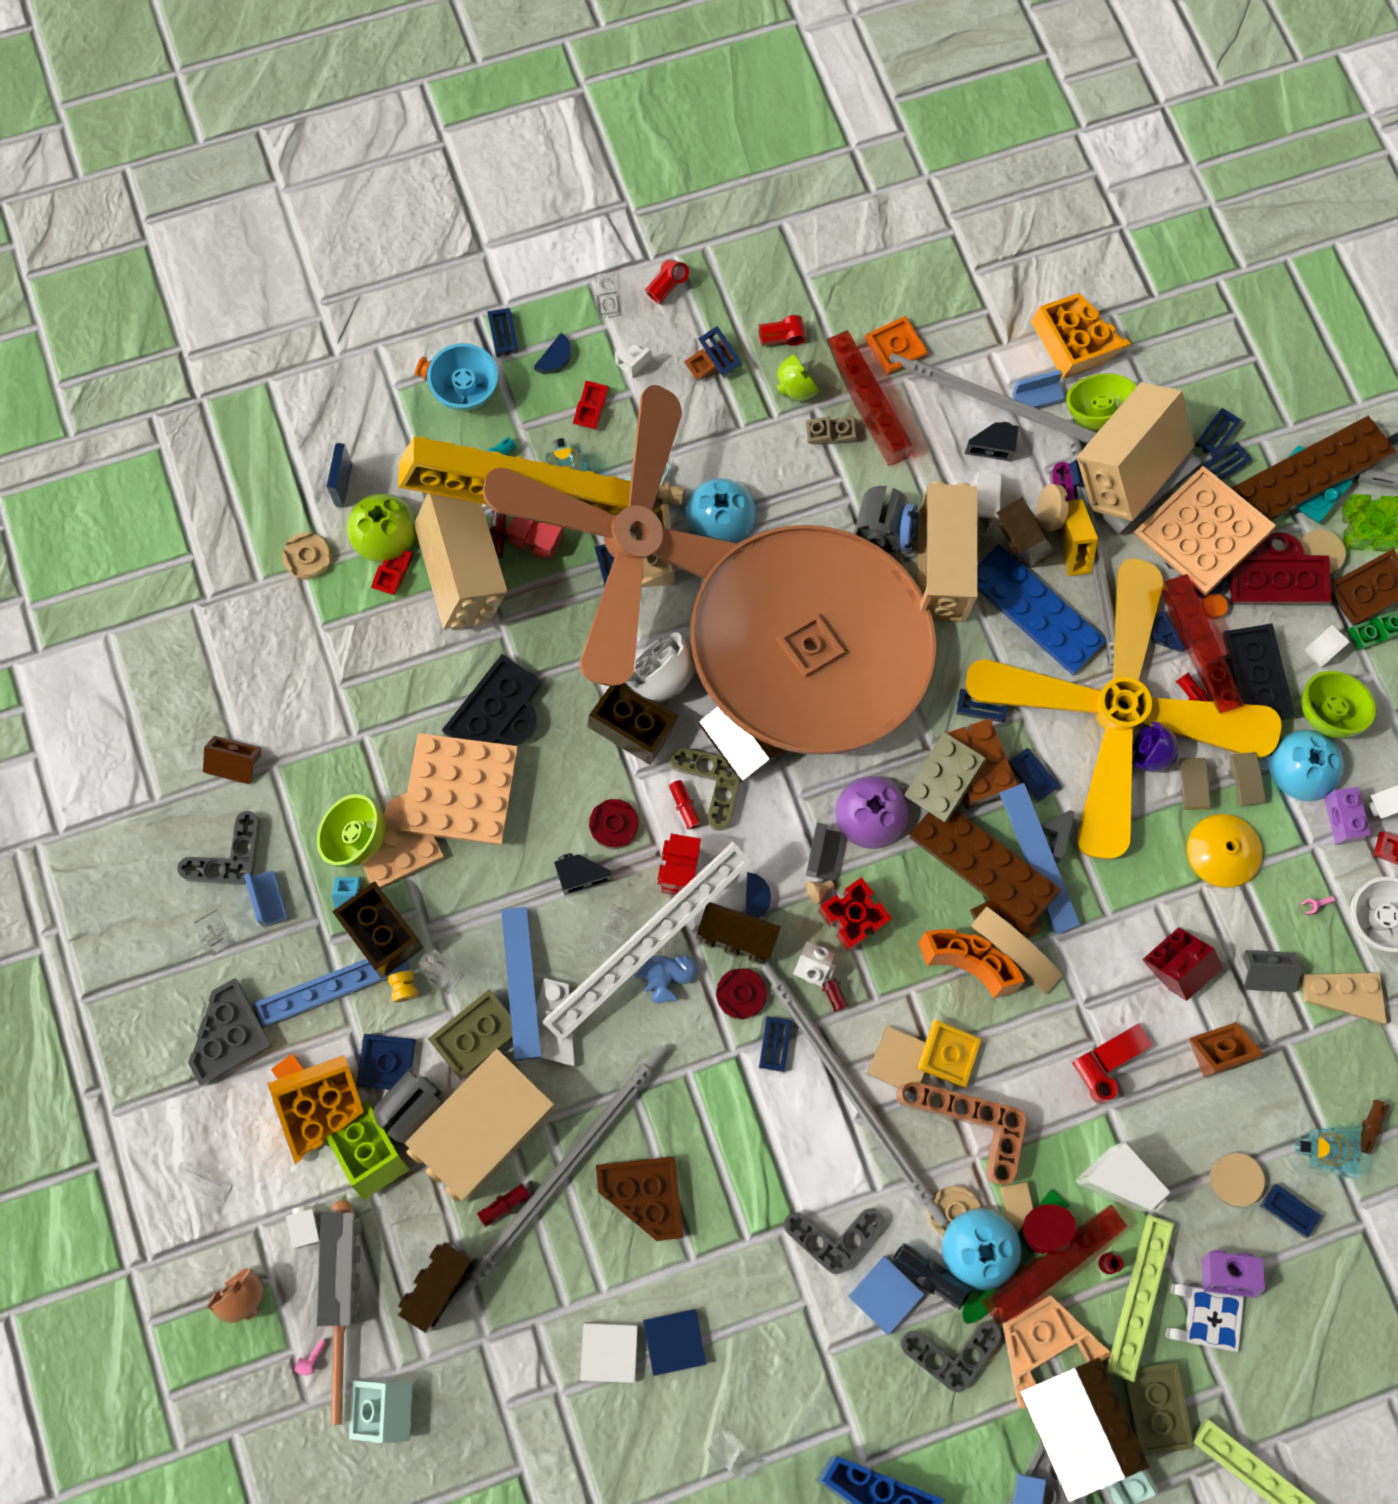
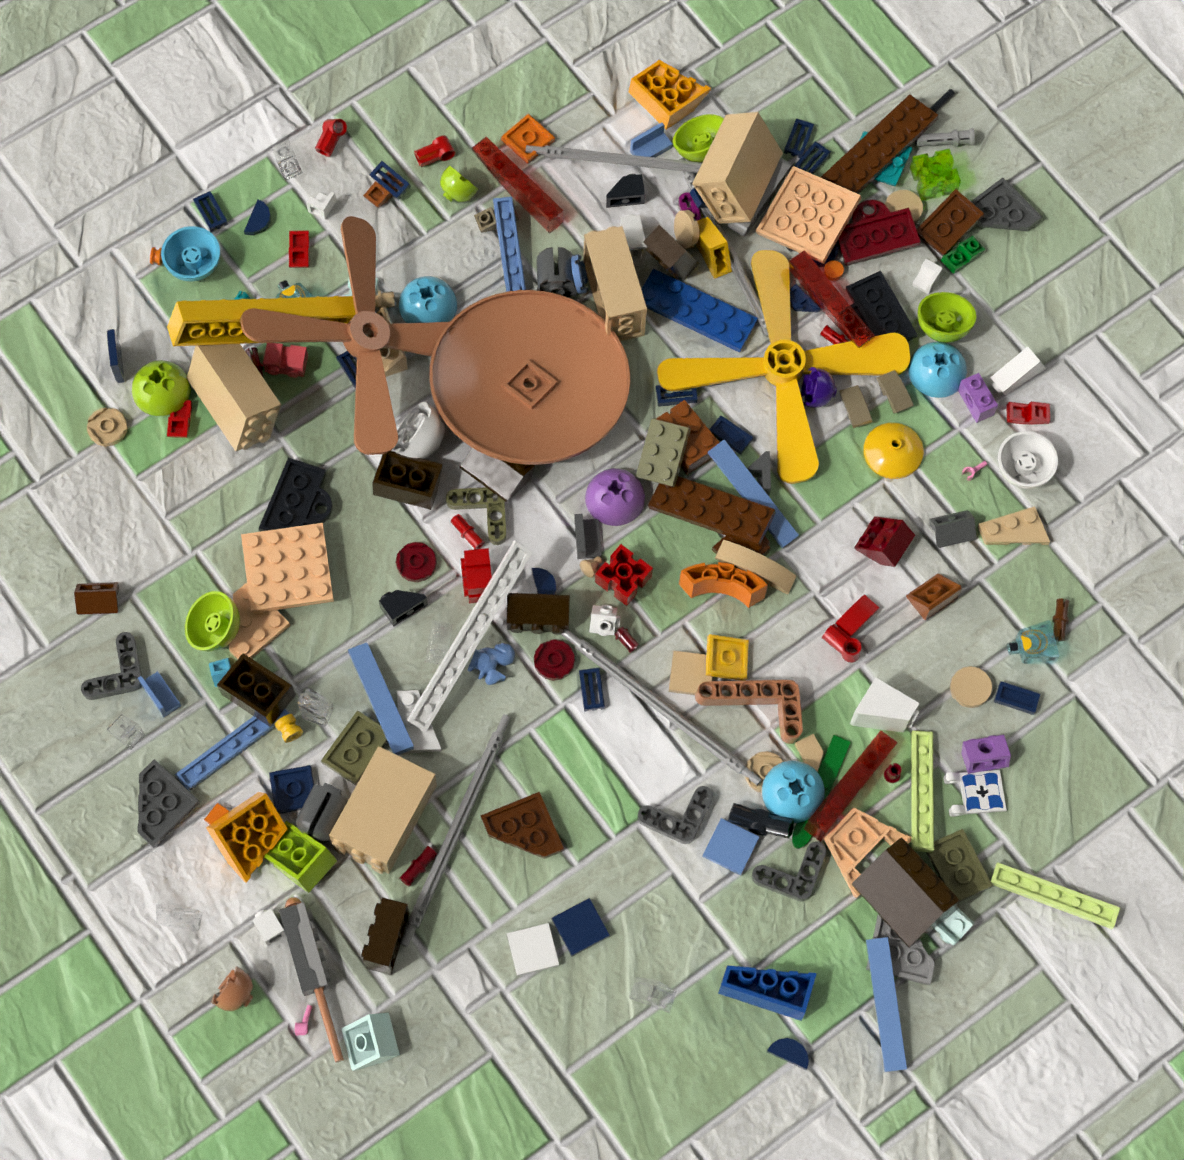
camera: 15 degrees left, 5 degrees down
dark red tile [1023,1204,1077,1255] -> none
none -> medium blue tile [493,197,526,292]

